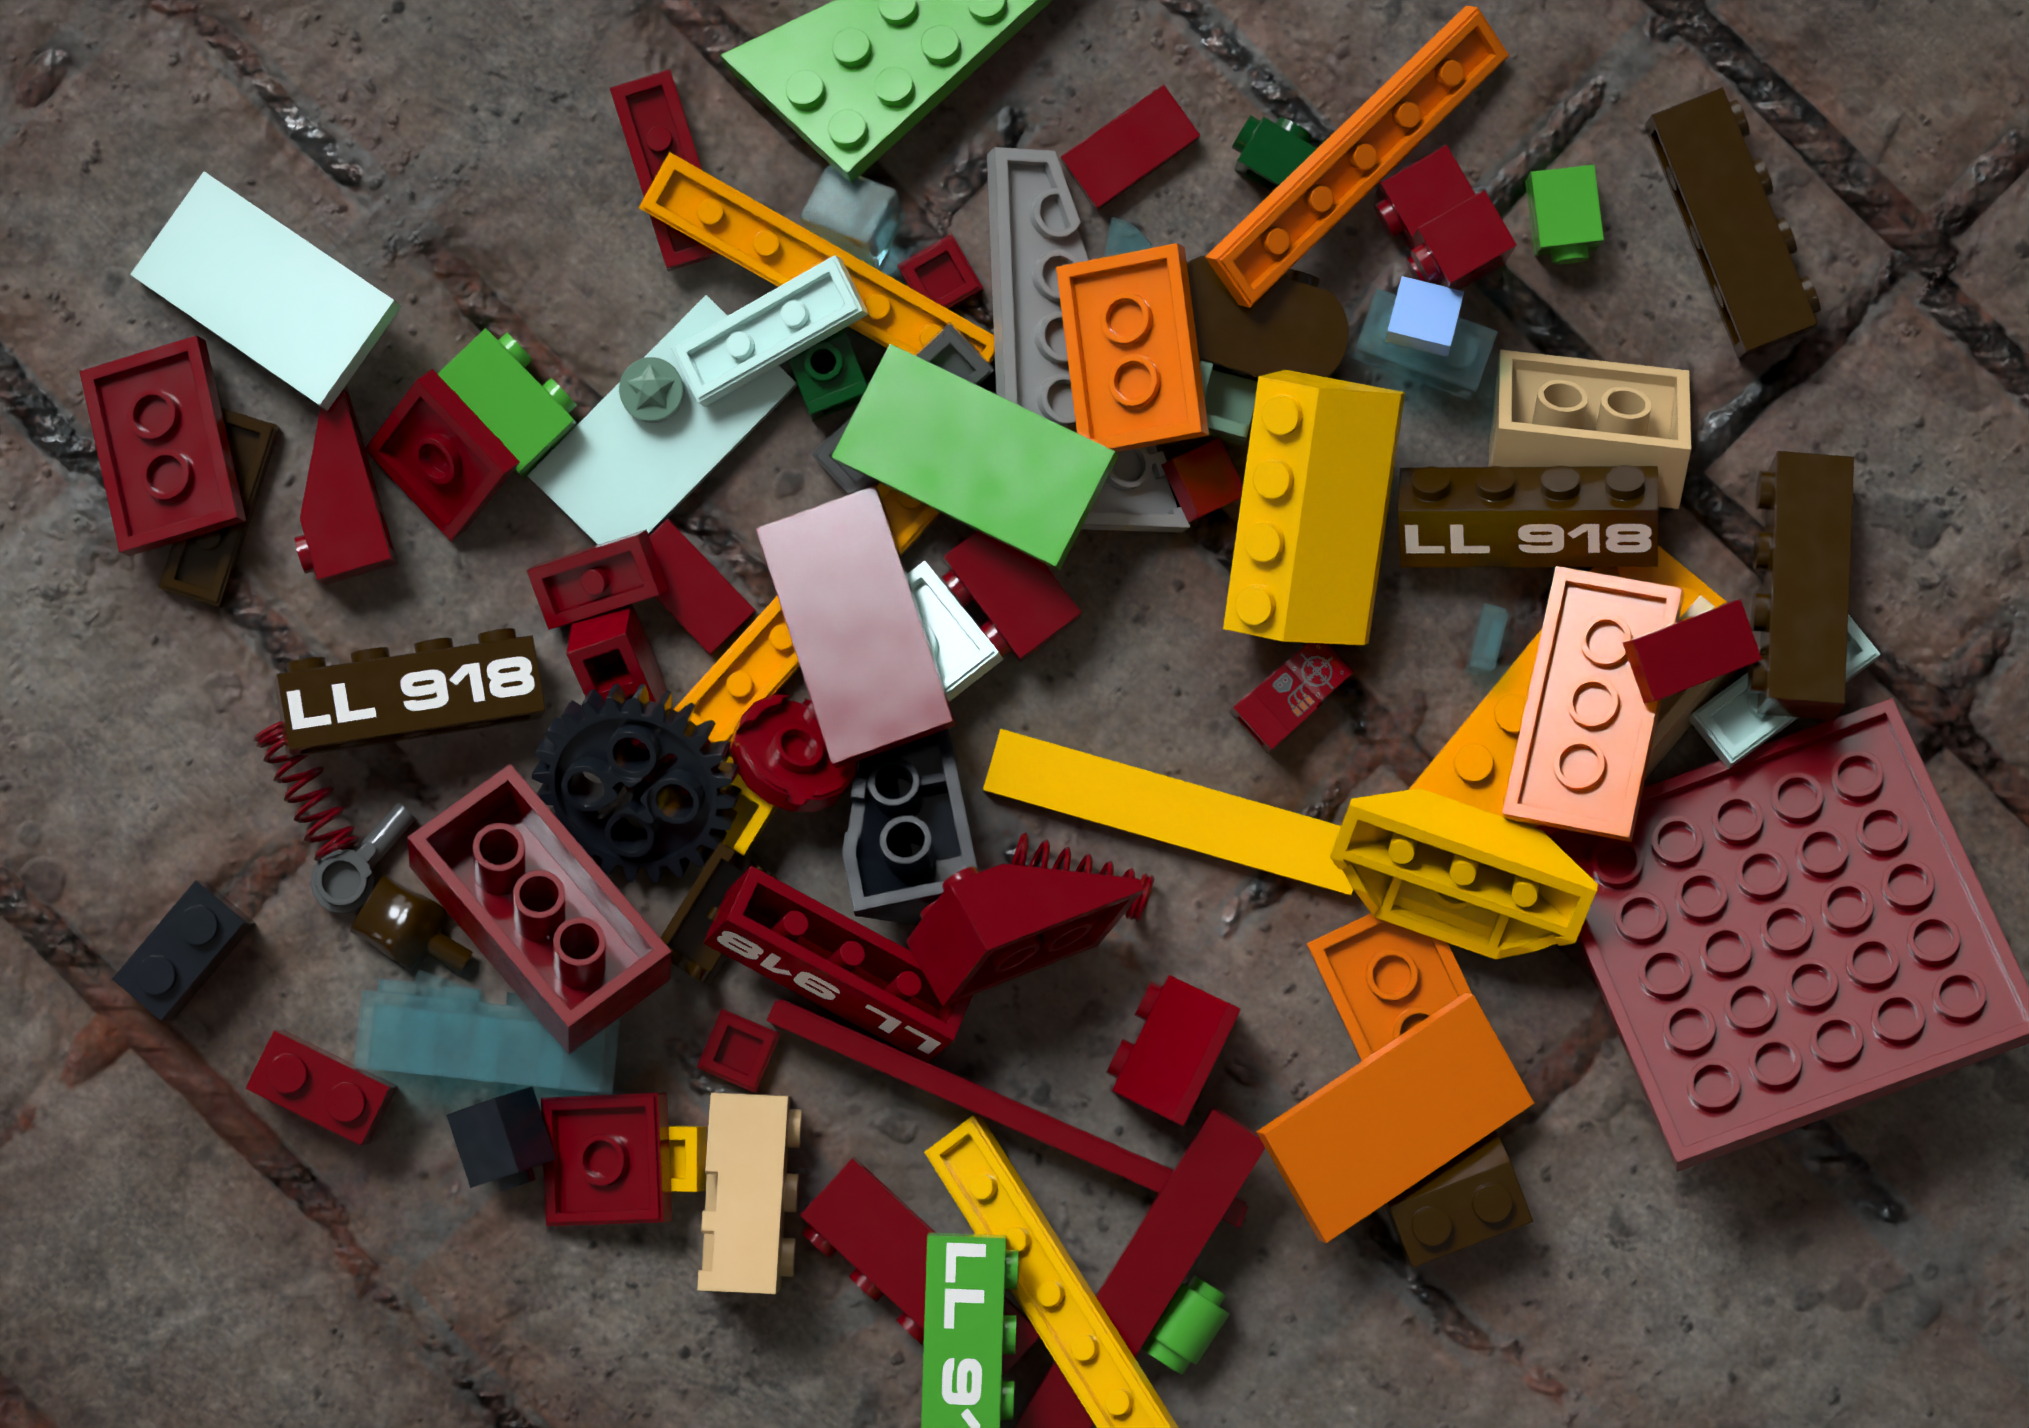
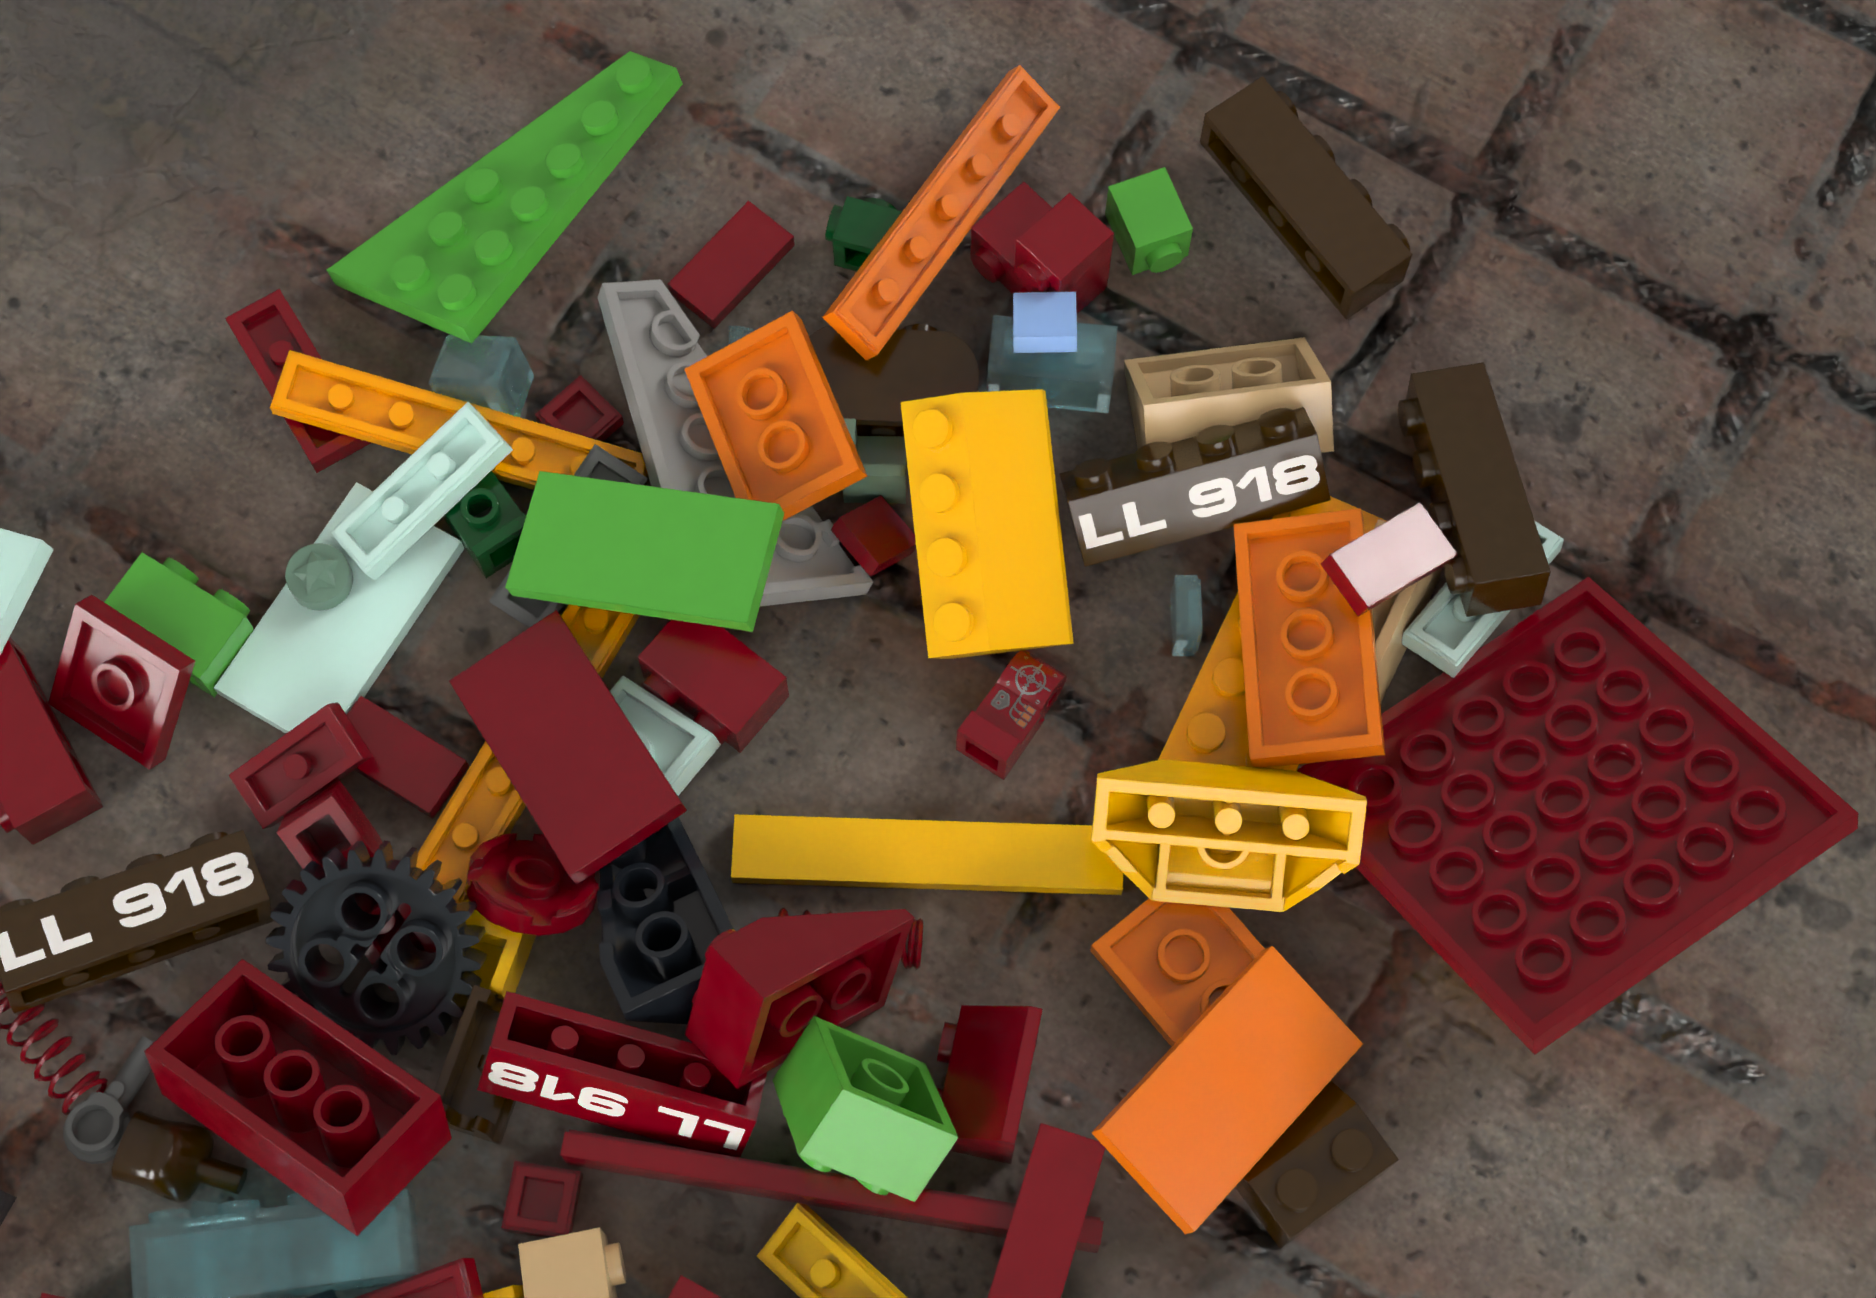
camera: 15 degrees left, 15 degrees down
none -> bright green brick [772,1016,958,1202]

